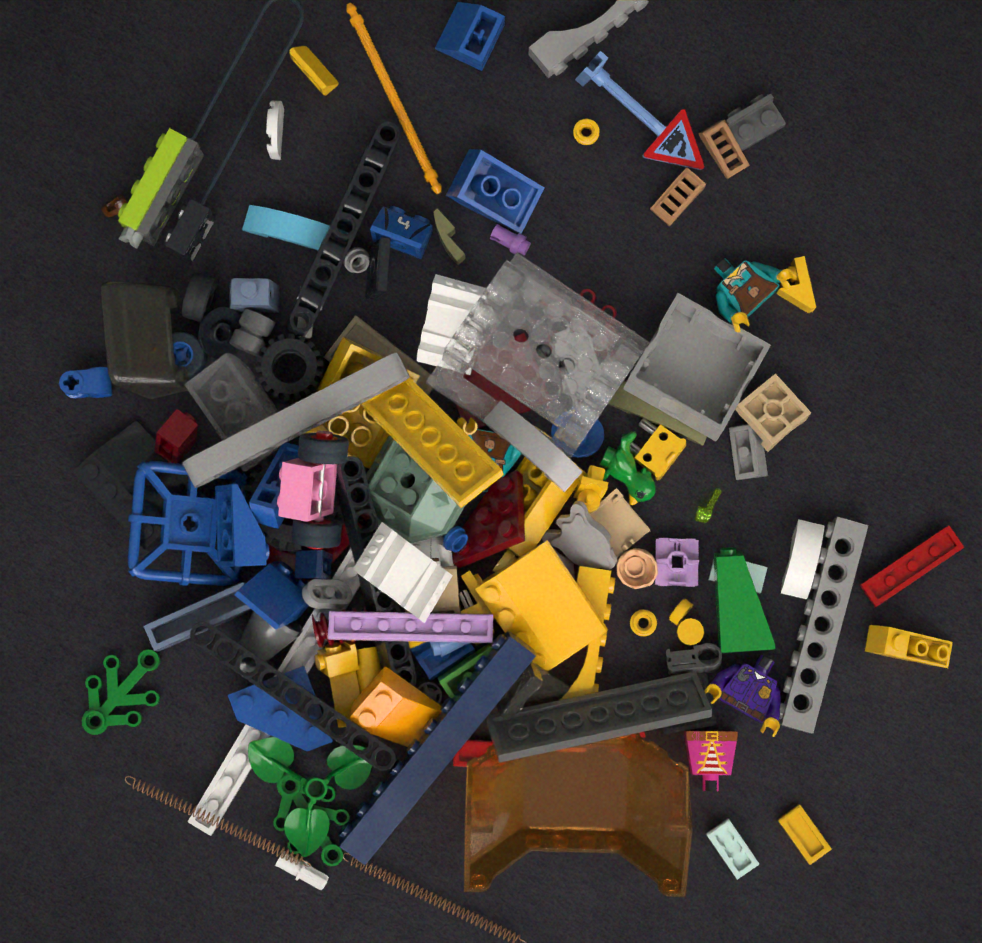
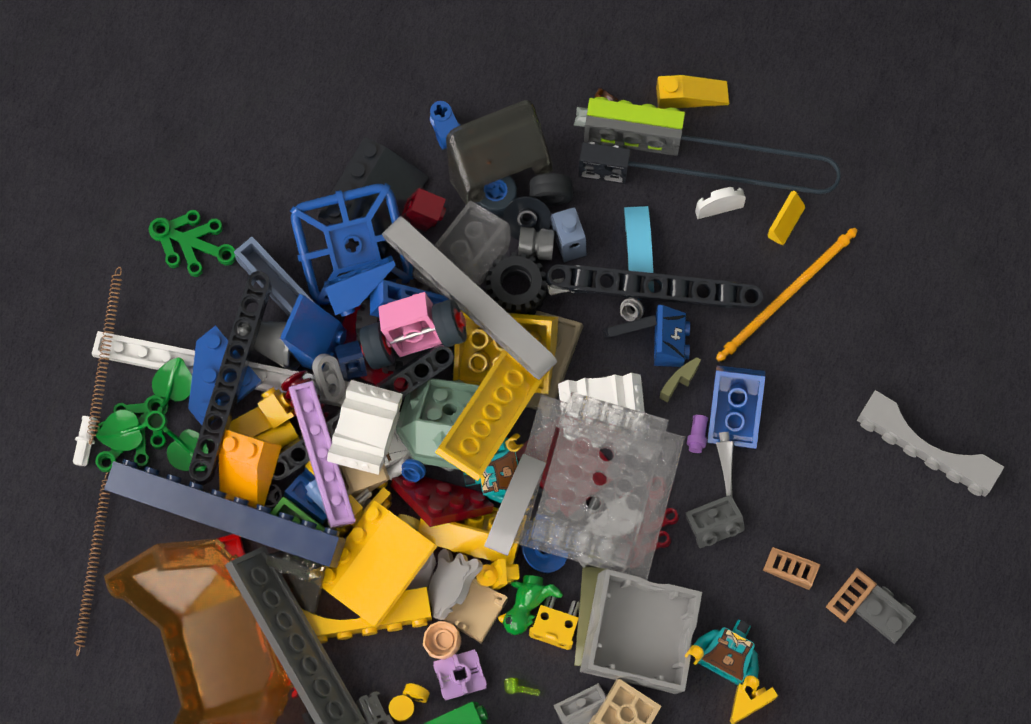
camera: 70 degrees right, 10 degrees down
blue slope [435,2,505,71] -> none
yellow plate [573,119,599,145] -> none
piece [575,51,704,170] -> none
yellow plate [630,610,657,636] -> none
none -> yellow slope [656,75,729,109]
none -> dark grey bracket [685,495,745,548]
none -> light grey piece [716,432,734,498]

